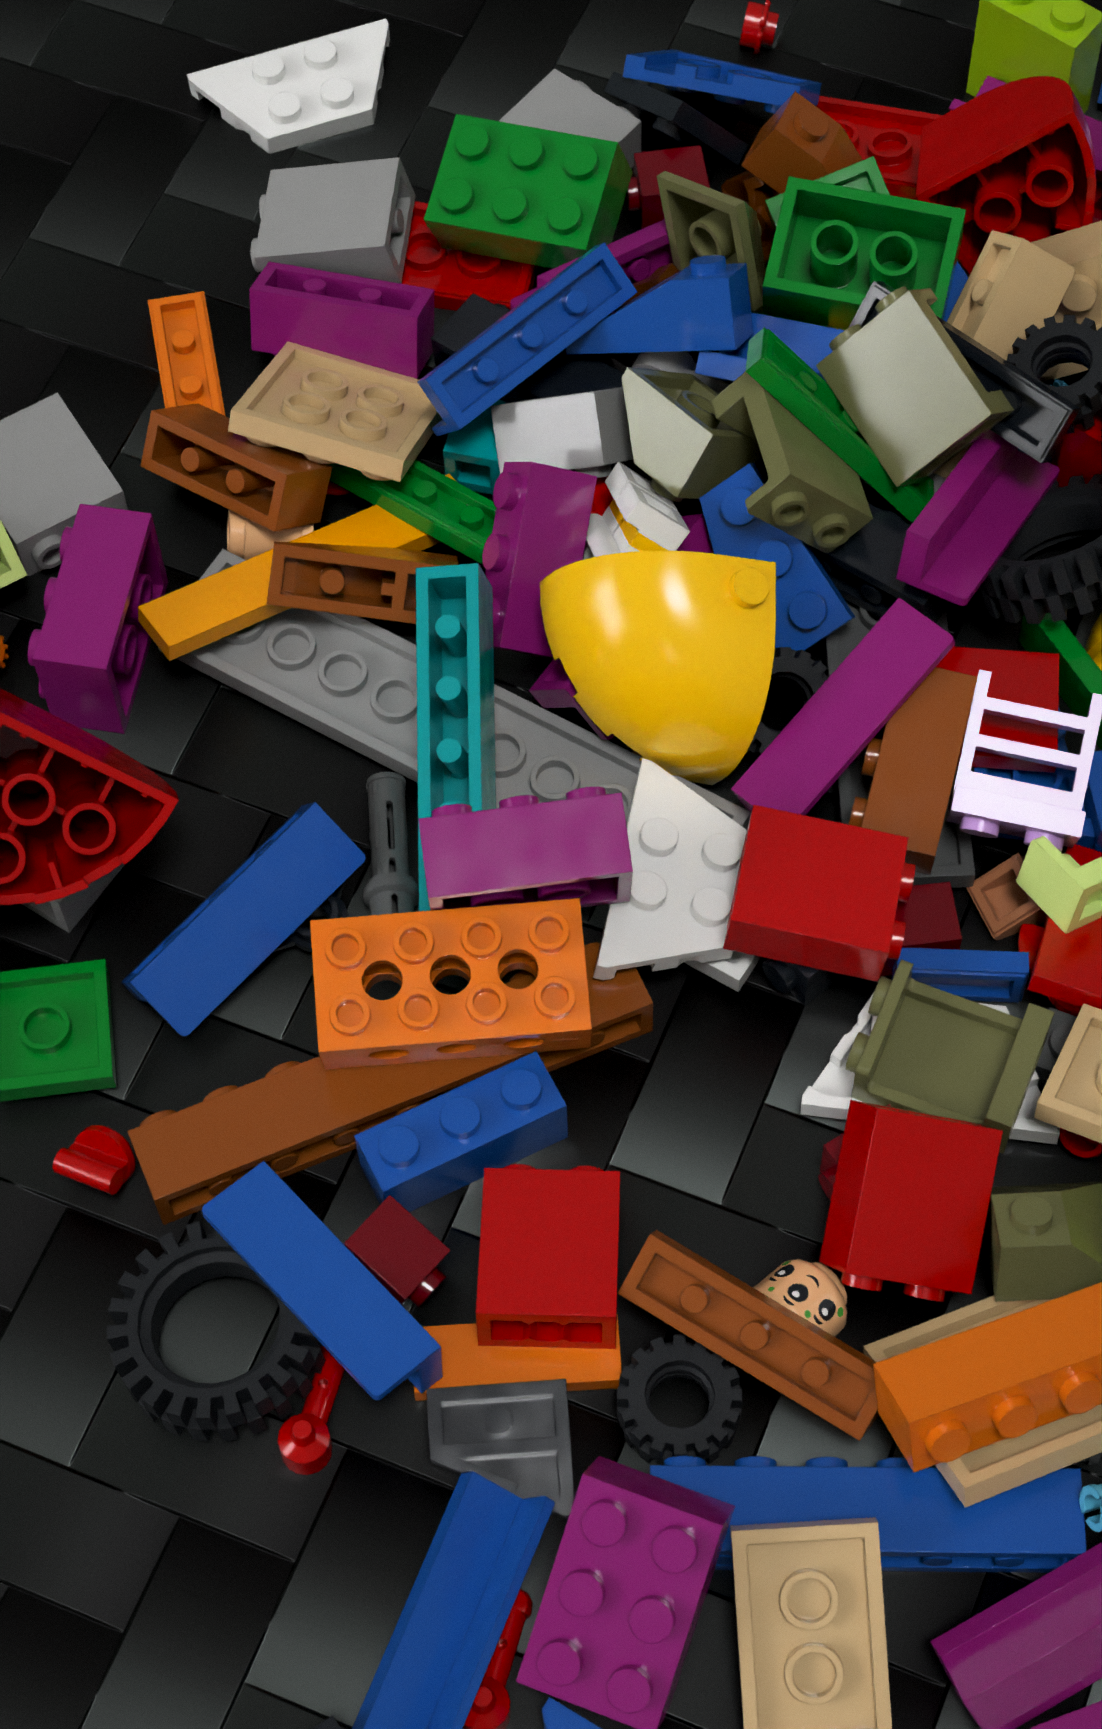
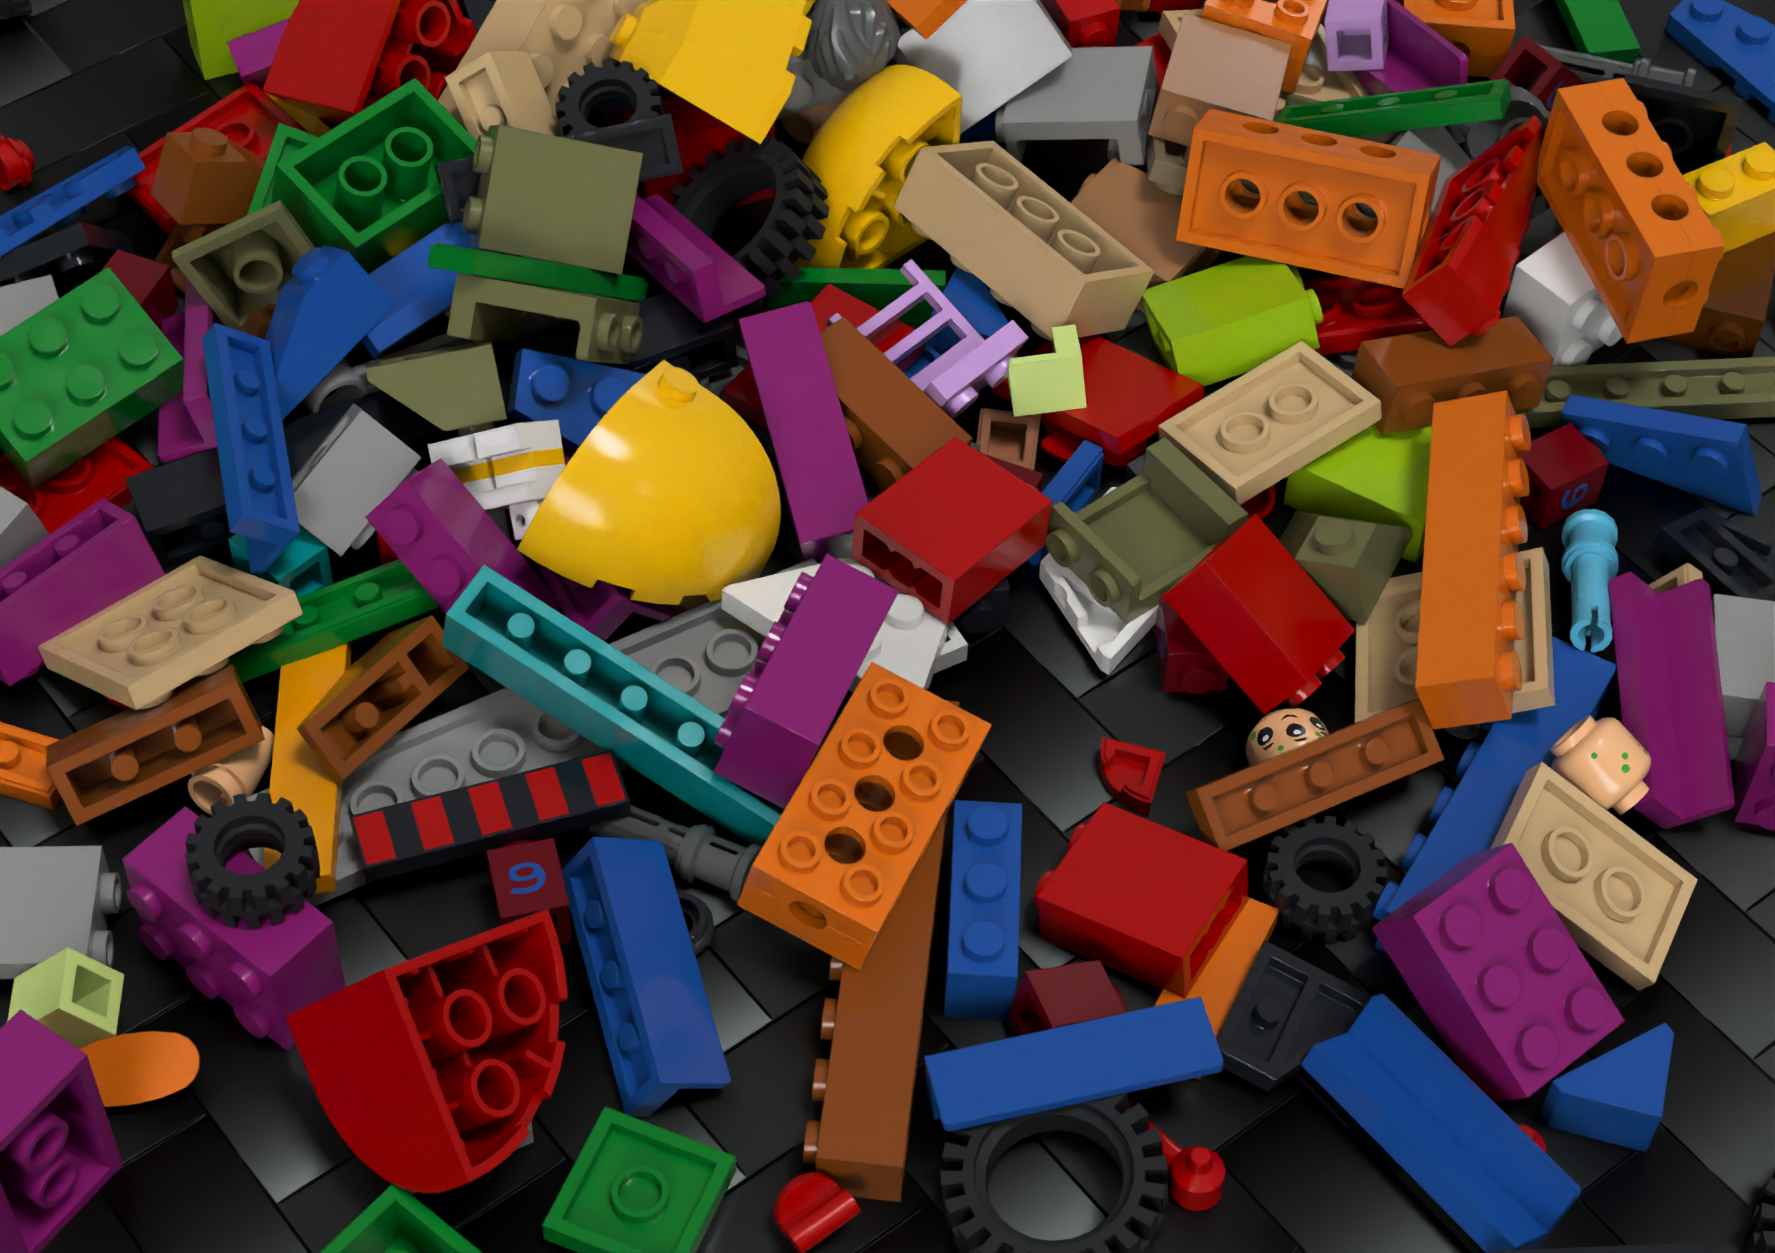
camera: 65 degrees left, 10 degrees down
none -> black tyre [185,792,320,930]
none -> black tile [349,750,631,883]
none -> dark red brick [486,838,573,944]
none -> red tile [1099,737,1166,817]
none -> light nougat head [1550,715,1652,815]

